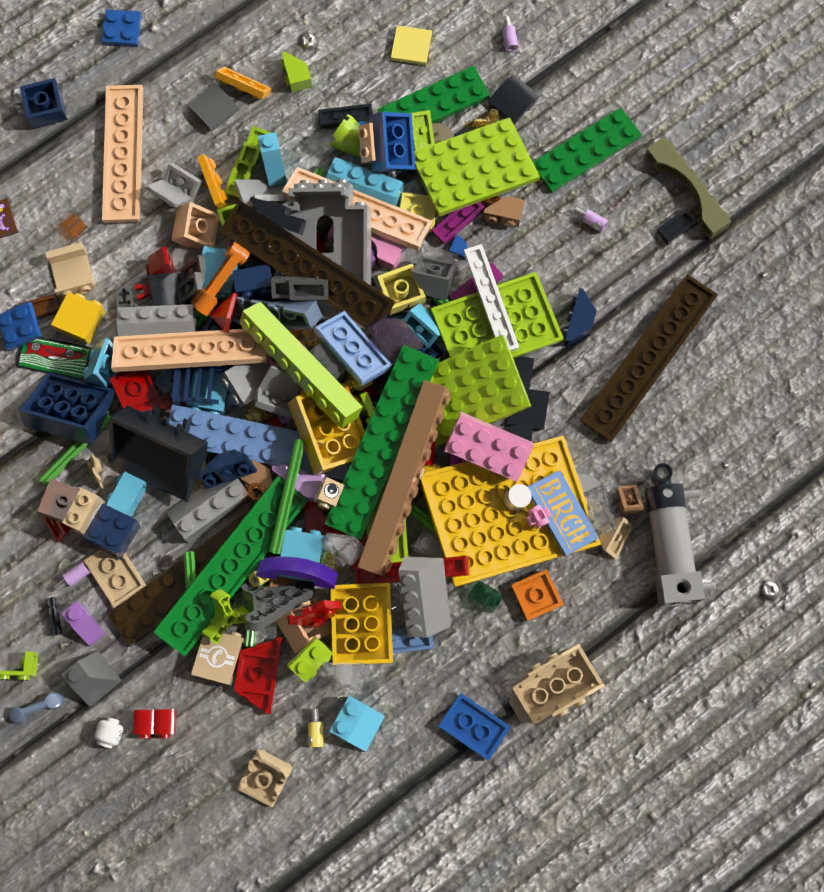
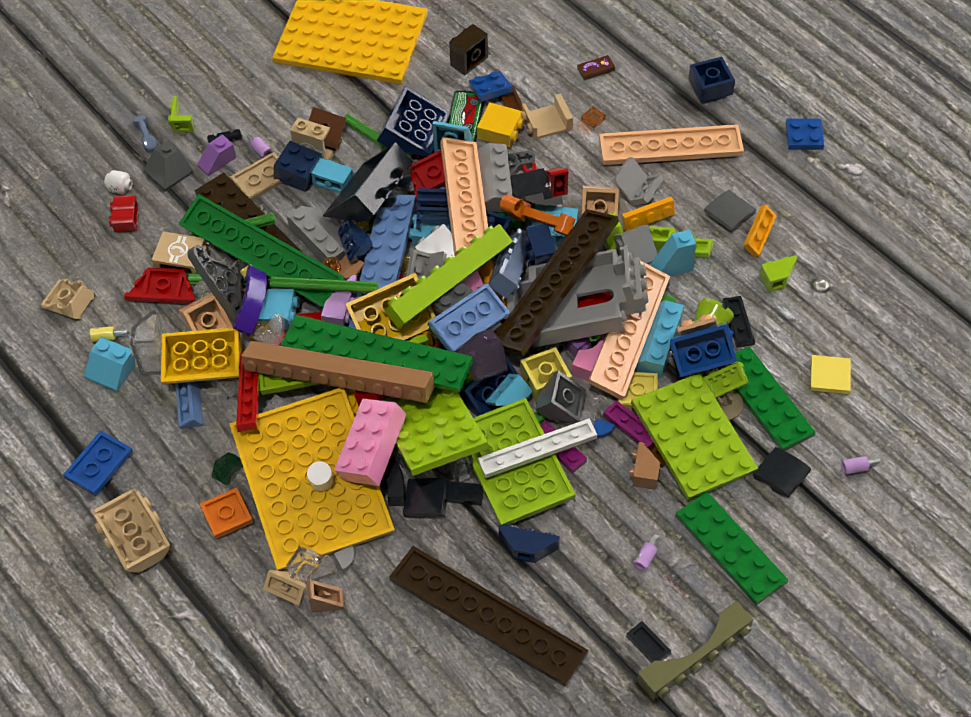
camera: 85 degrees right, 20 degrees down
tan plate [87,454,103,489] -> none
lime piece [202,589,251,644] -> none
red slope [210,293,237,332] -> none
black slope [250,197,306,235] -> none
dark grey slope [271,276,328,300] -> none
red wing [287,600,342,628] -> none
lime bracket [287,636,333,683] -> none
tan brick [313,477,344,510] -> none
light grey slope [399,557,451,638] -> none
clear yellow arm [474,109,499,127] -> none
bright pink gear [526,505,551,529] -> none
medium blue tile [528,470,599,557] -> none
light grey piece [644,463,716,608] -> none

